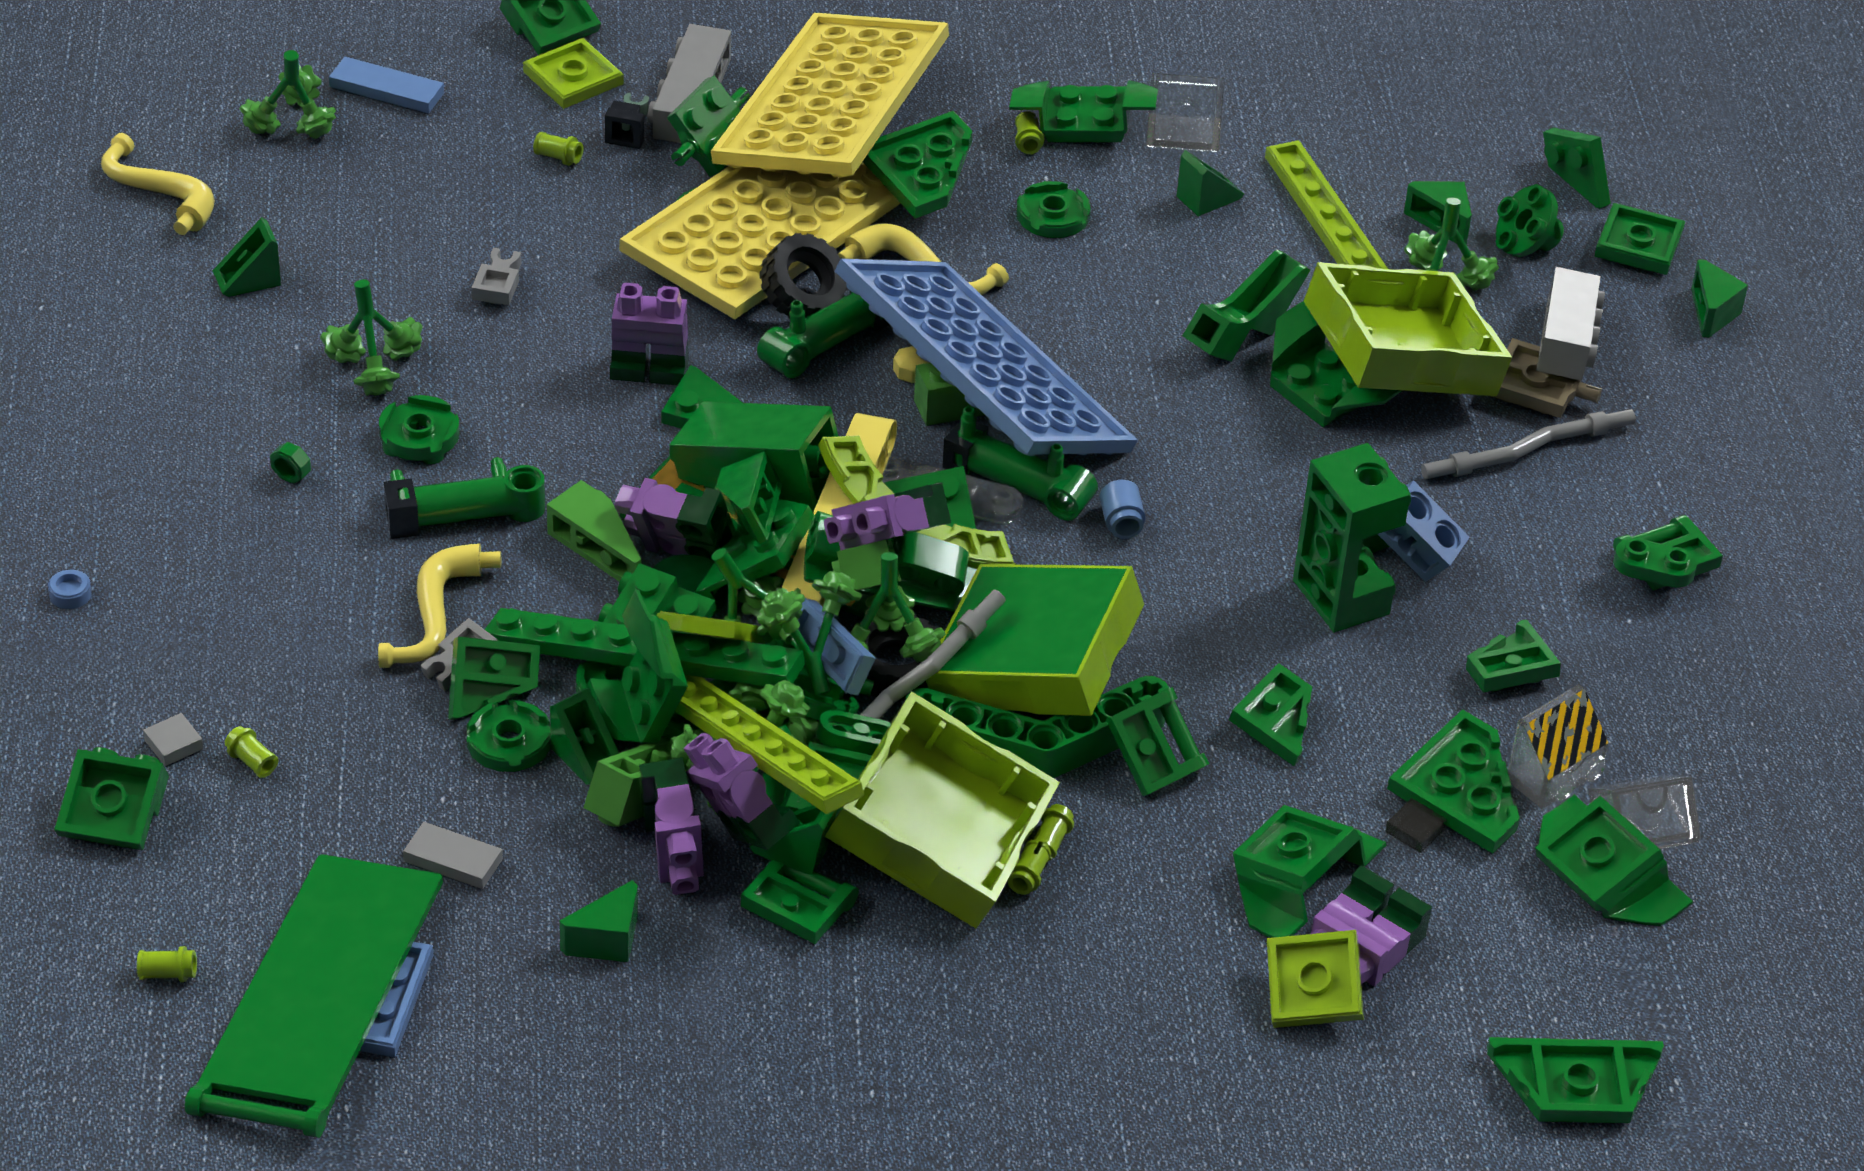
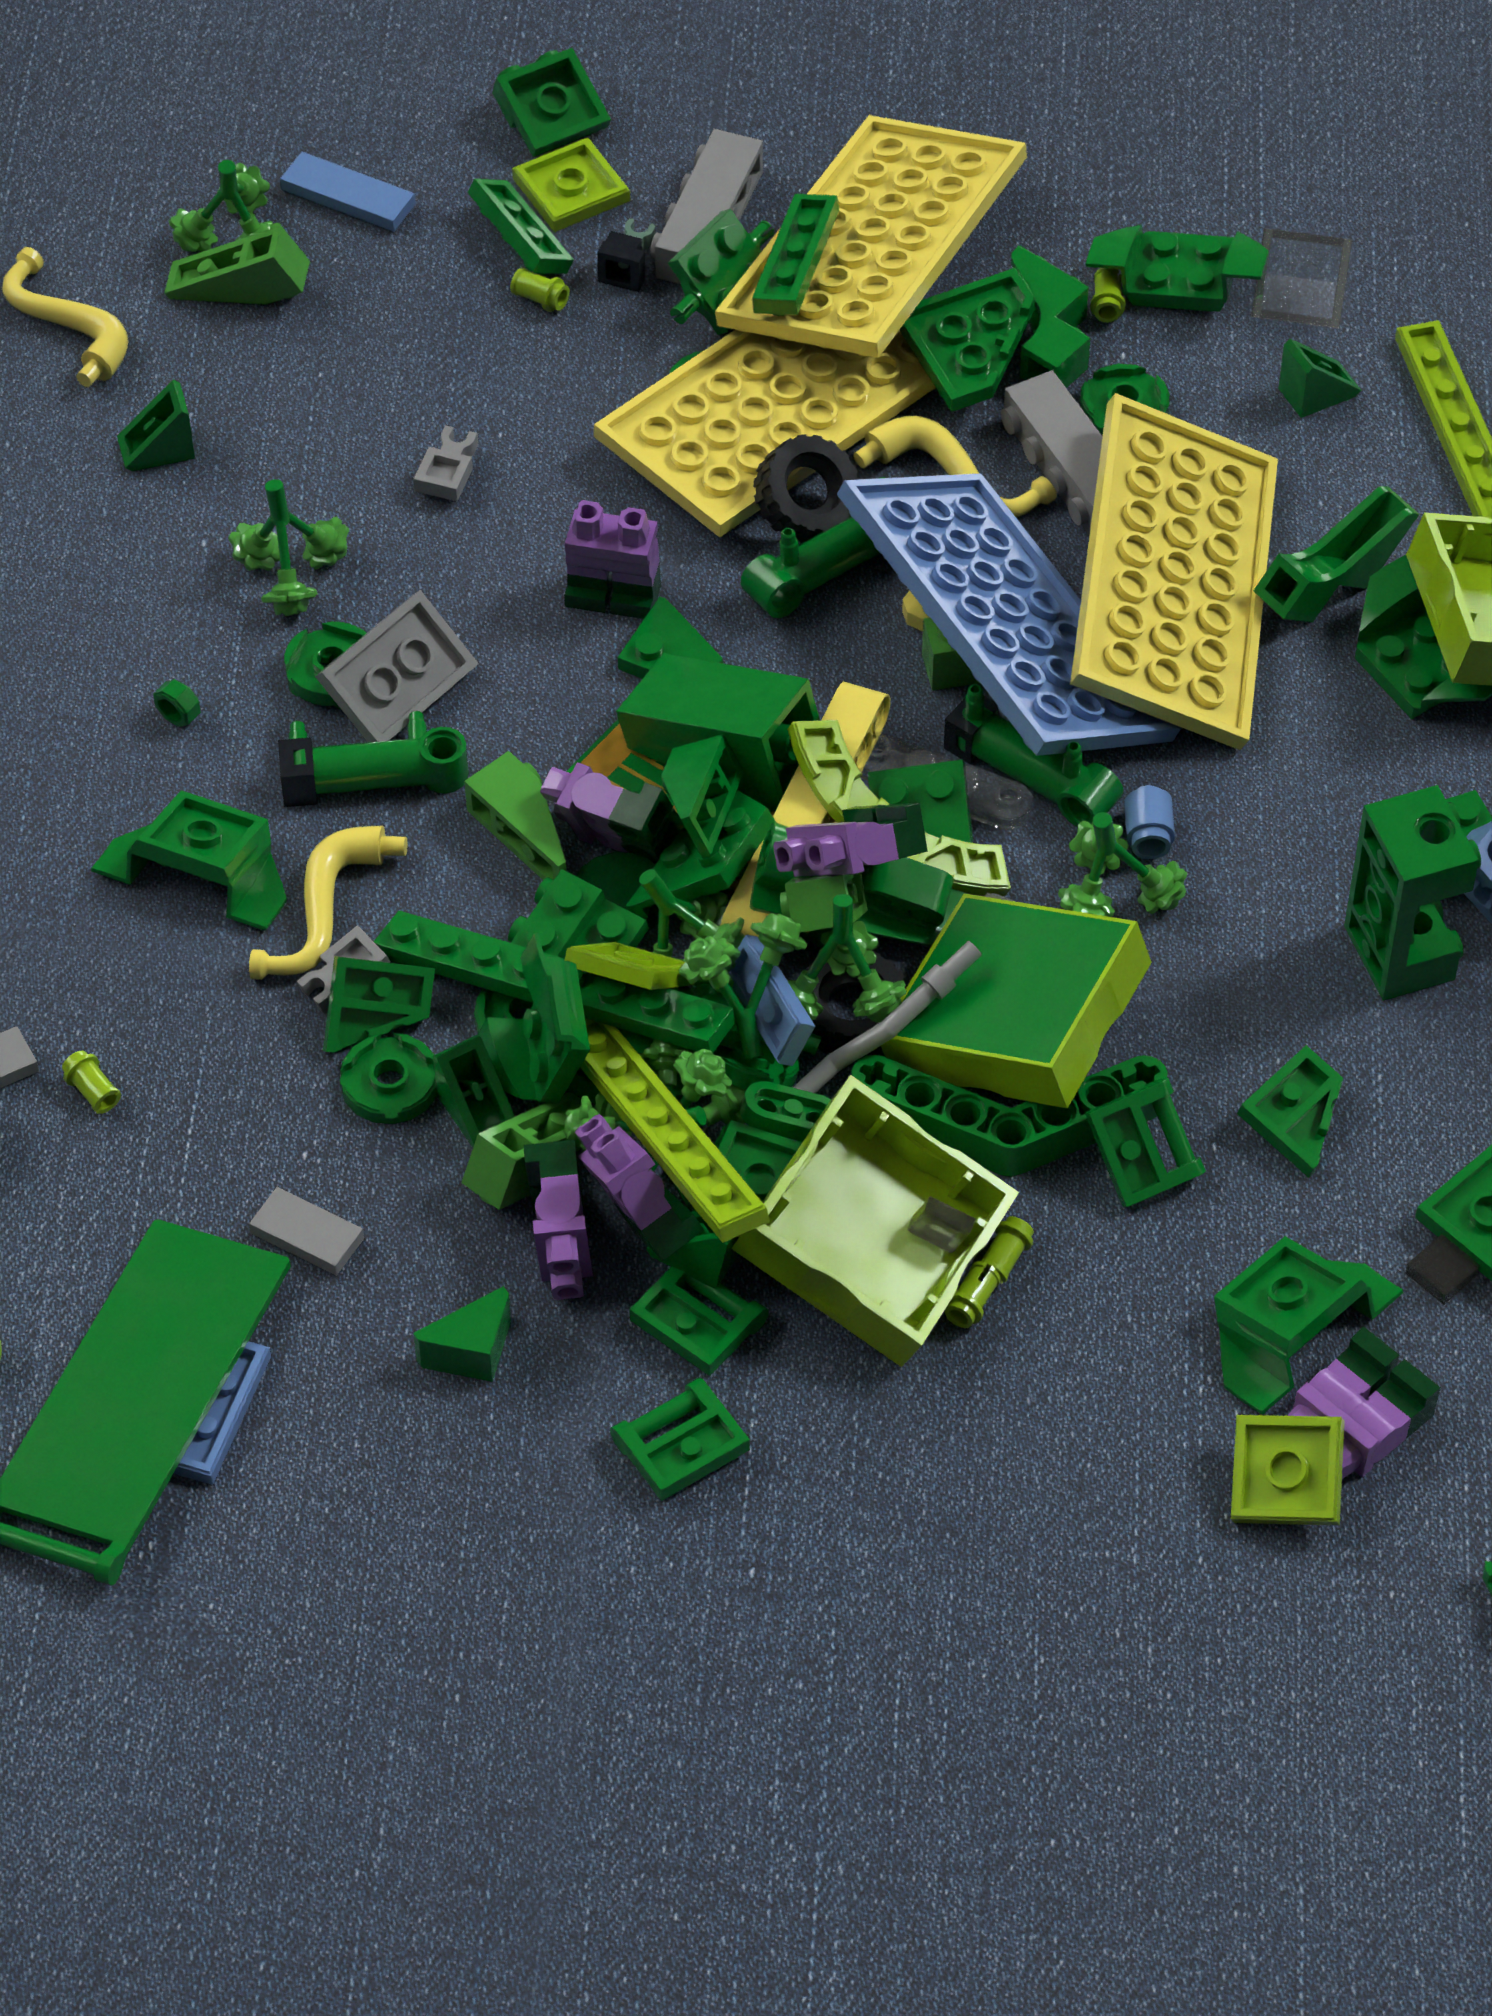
camera: 10 degrees right, 10 degrees up
none -> green piece [91,790,287,931]
none -> bright green slope [165,226,310,304]
none -> light grey plate [315,590,479,742]
none -> green plate [467,178,574,275]
none -> green plate [610,1377,750,1501]
none -> green plate [752,194,839,316]
none -> clear smoke tile [907,1196,976,1253]
none -> light grey brick [1001,370,1103,536]
none -> green arch [1011,245,1091,388]
none -> bright green plant [1058,812,1187,917]
none -> light yellow plate [1070,393,1278,750]

